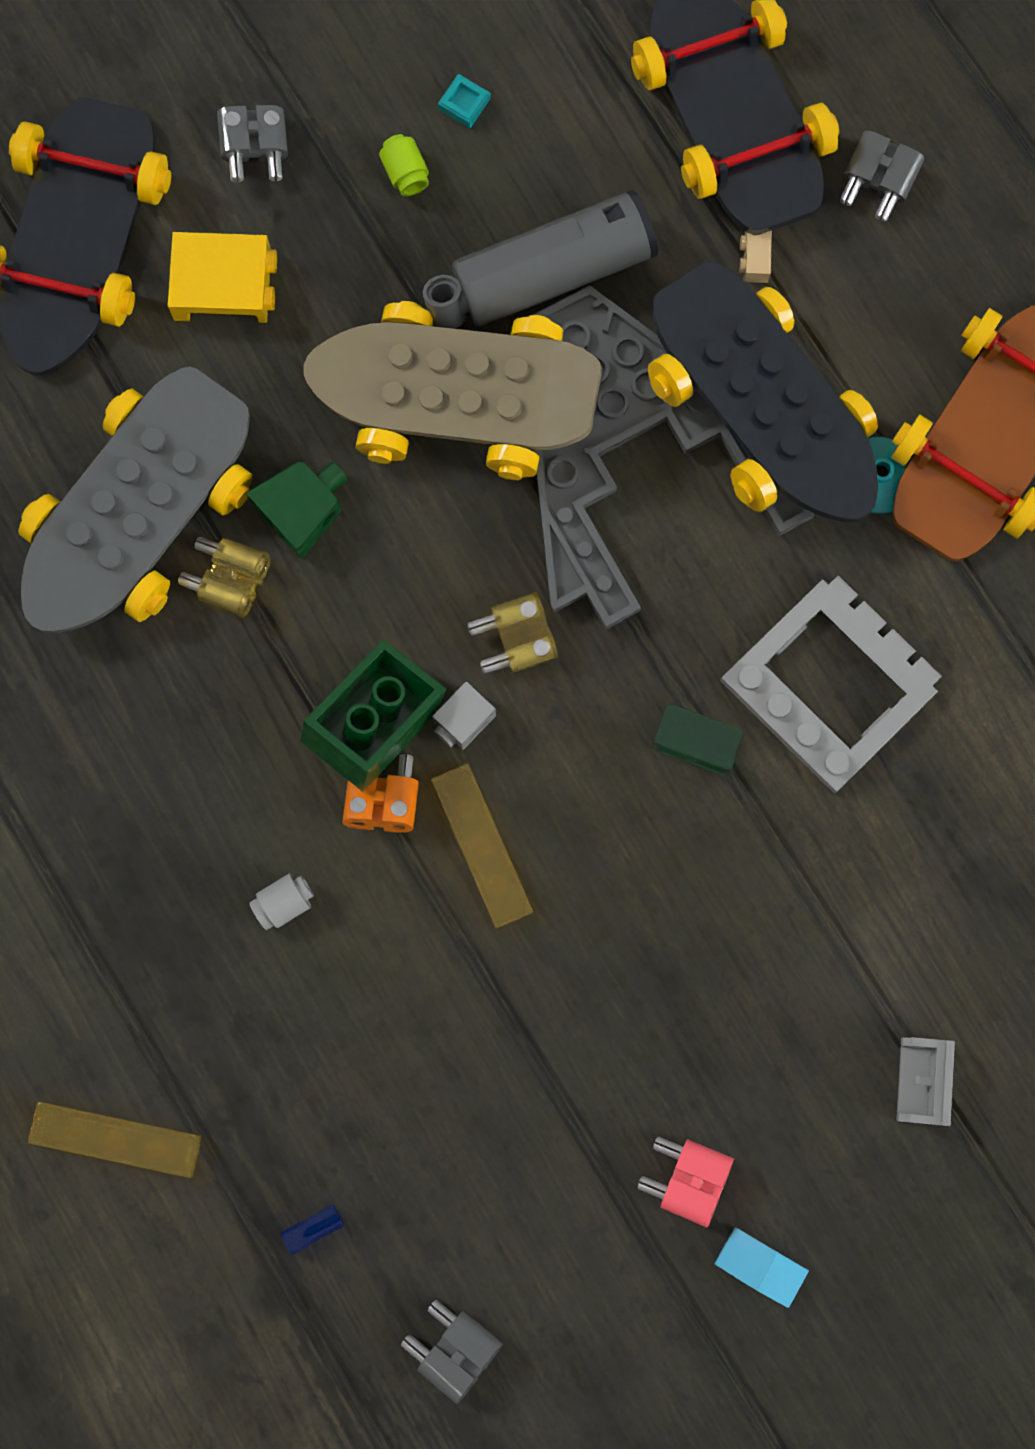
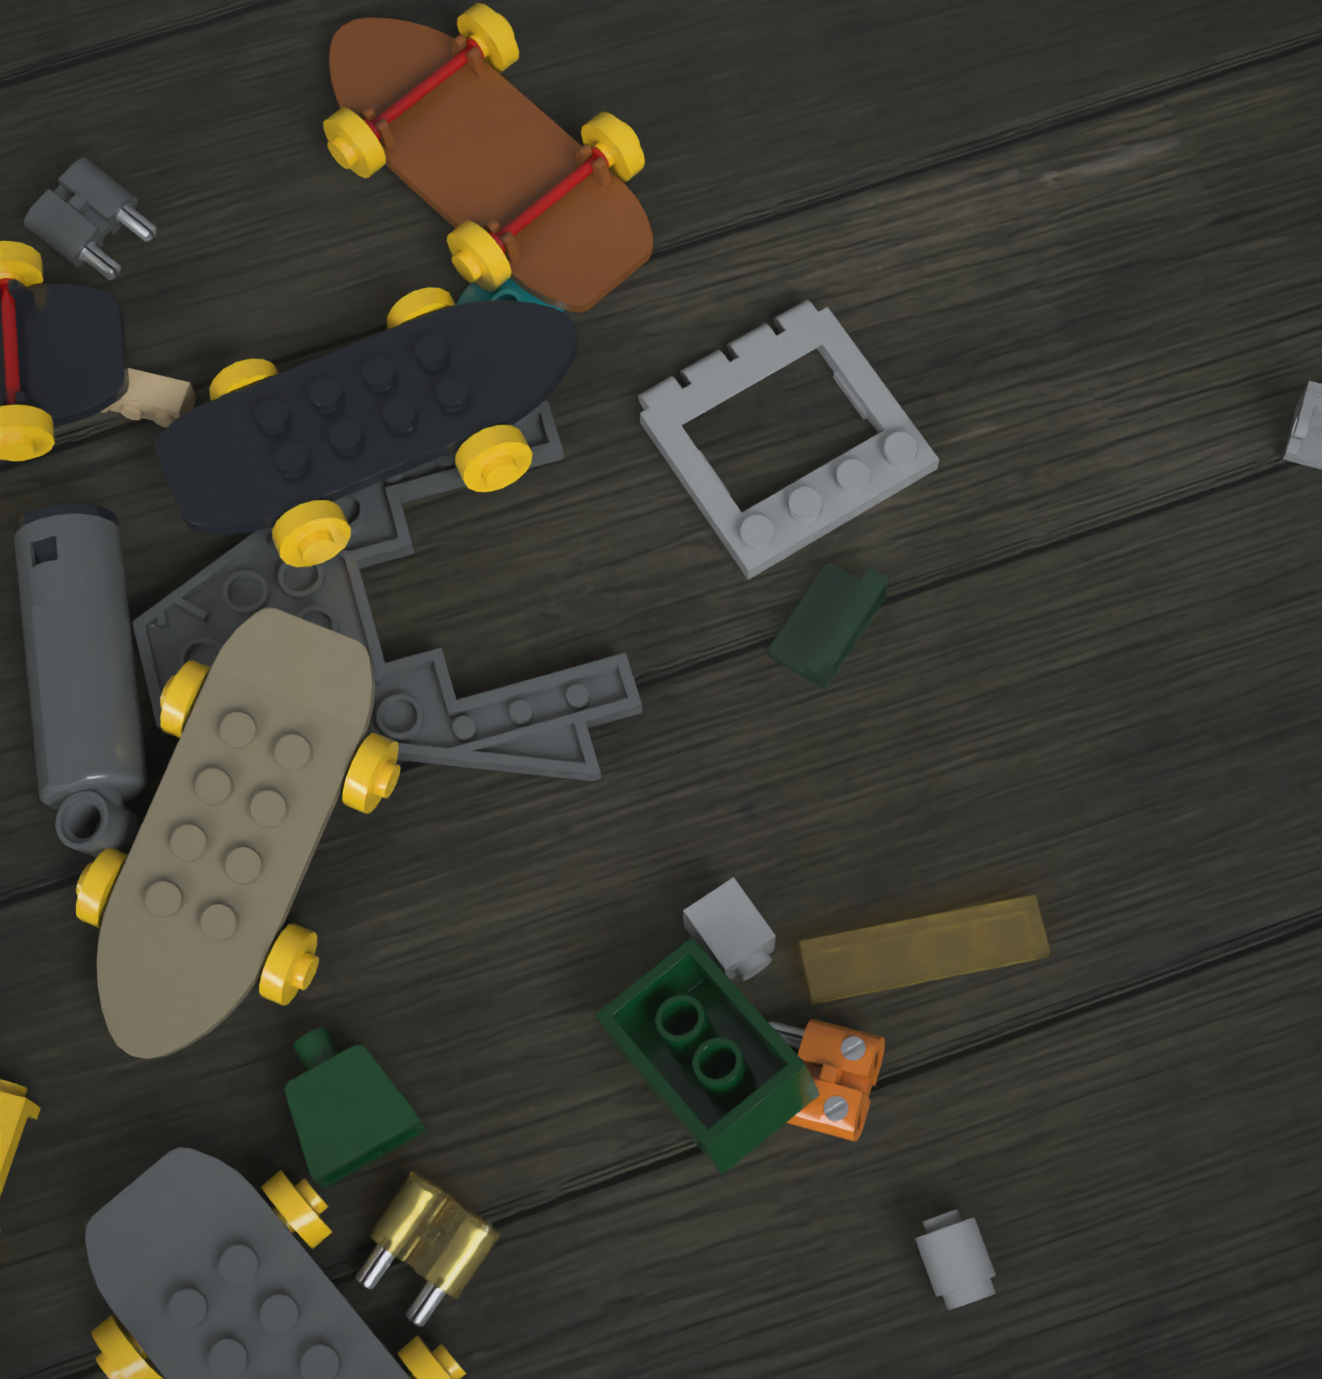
camera: 75 degrees left, 10 degrees down
clear yellow piece [468,592,558,674] -> none

